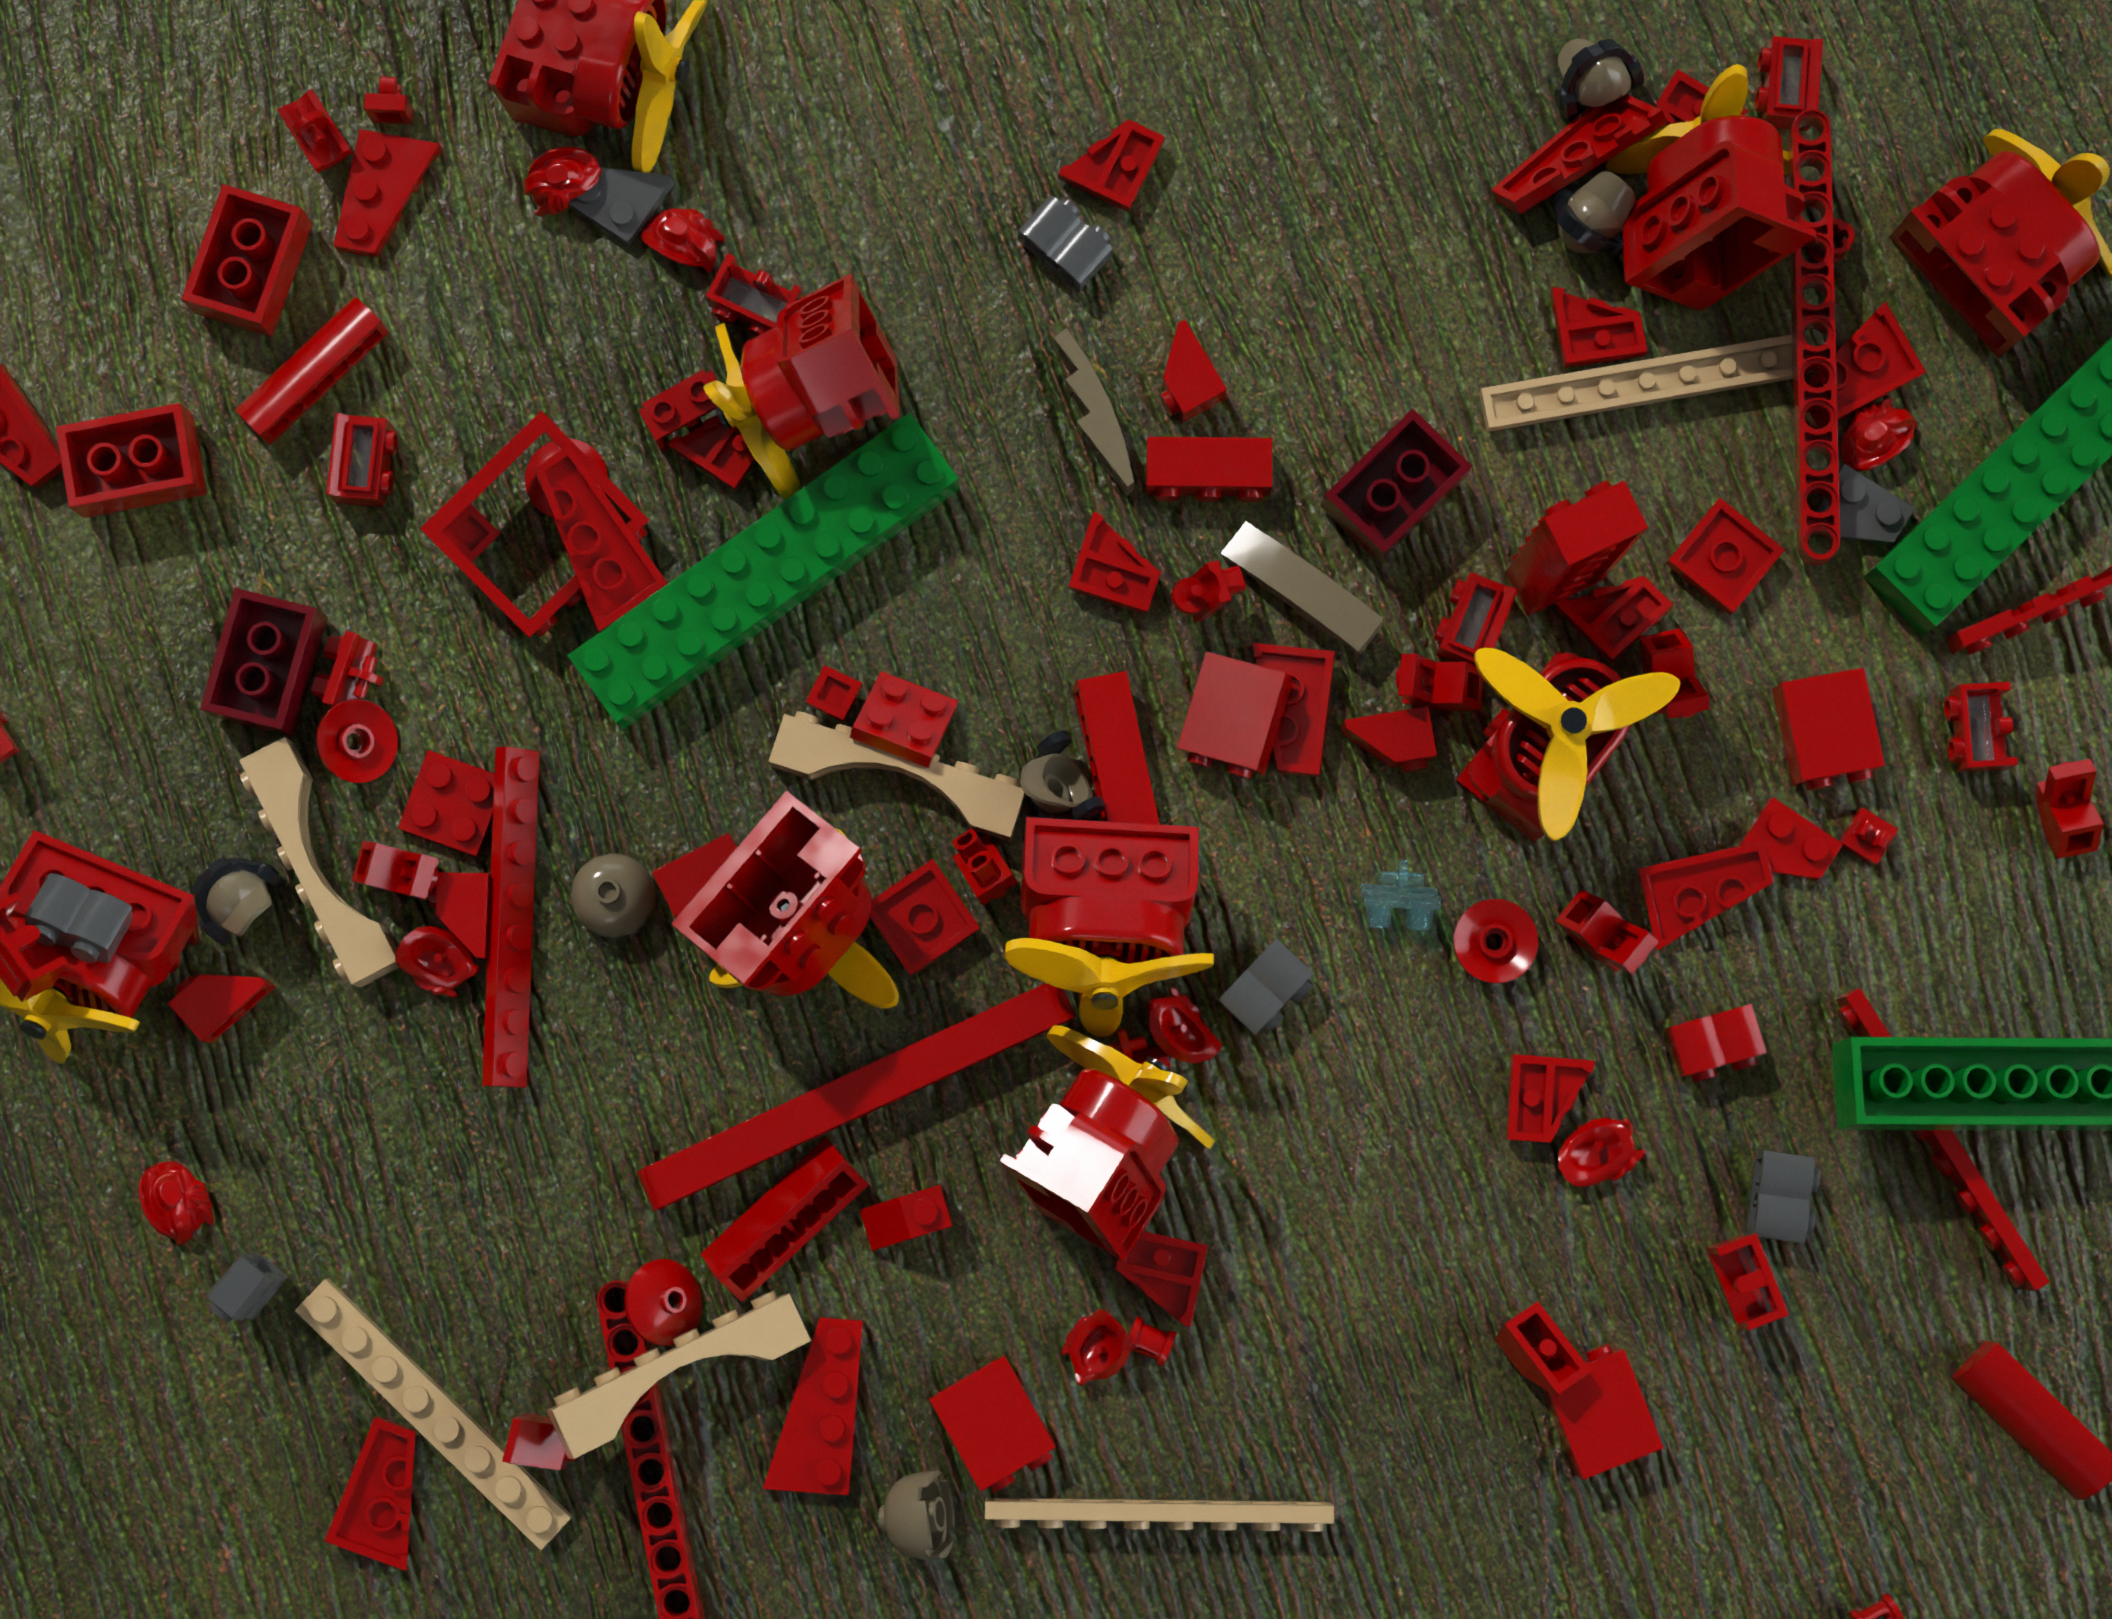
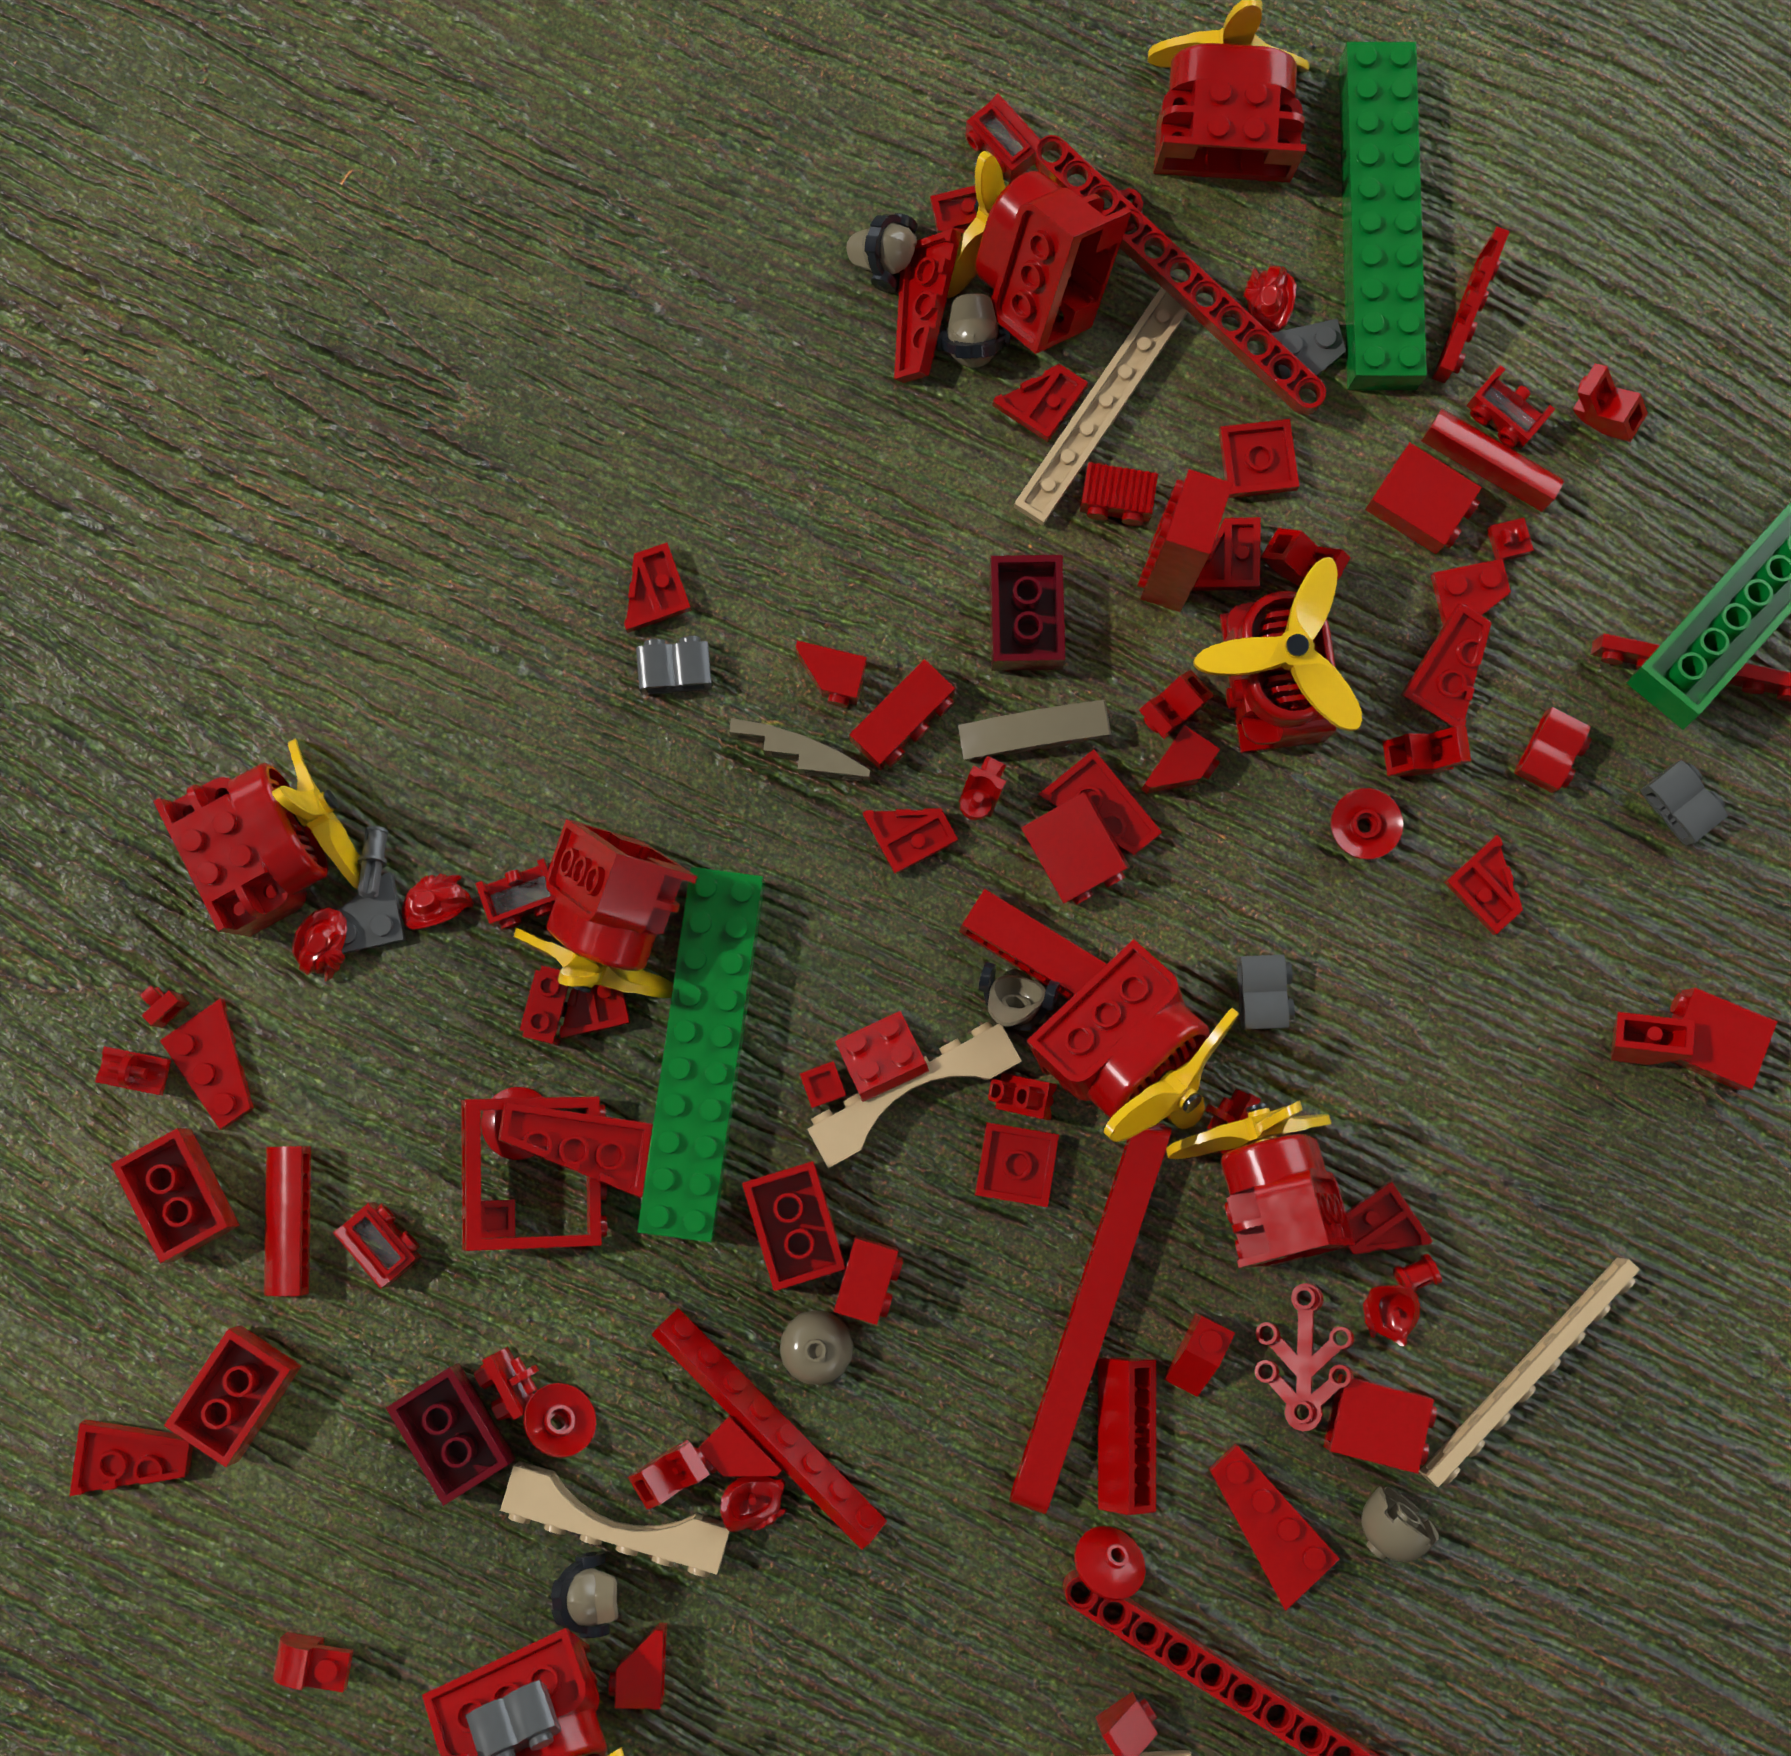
camera: 45 degrees left, 0 degrees up
red plate [398,750,495,858] -> none
tan arch [546,1290,811,1459] -> none
red brick [672,791,899,1008] -> none
red hat [1147,987,1221,1064] -> none
clear light blue hips [1360,860,1441,930] -> none
red window [1433,572,1518,666] -> none
red hat [1558,1117,1645,1187] -> none
red window [1706,1233,1789,1330] -> none
red wing [1805,301,1926,429] -> none
none -> dark grey axle [358,826,389,898]
none -> red brick [742,1161,846,1291]
none -> red brick [1080,462,1158,526]
none -> red plant [1255,1283,1354,1431]
none -> red brick [1421,408,1564,512]

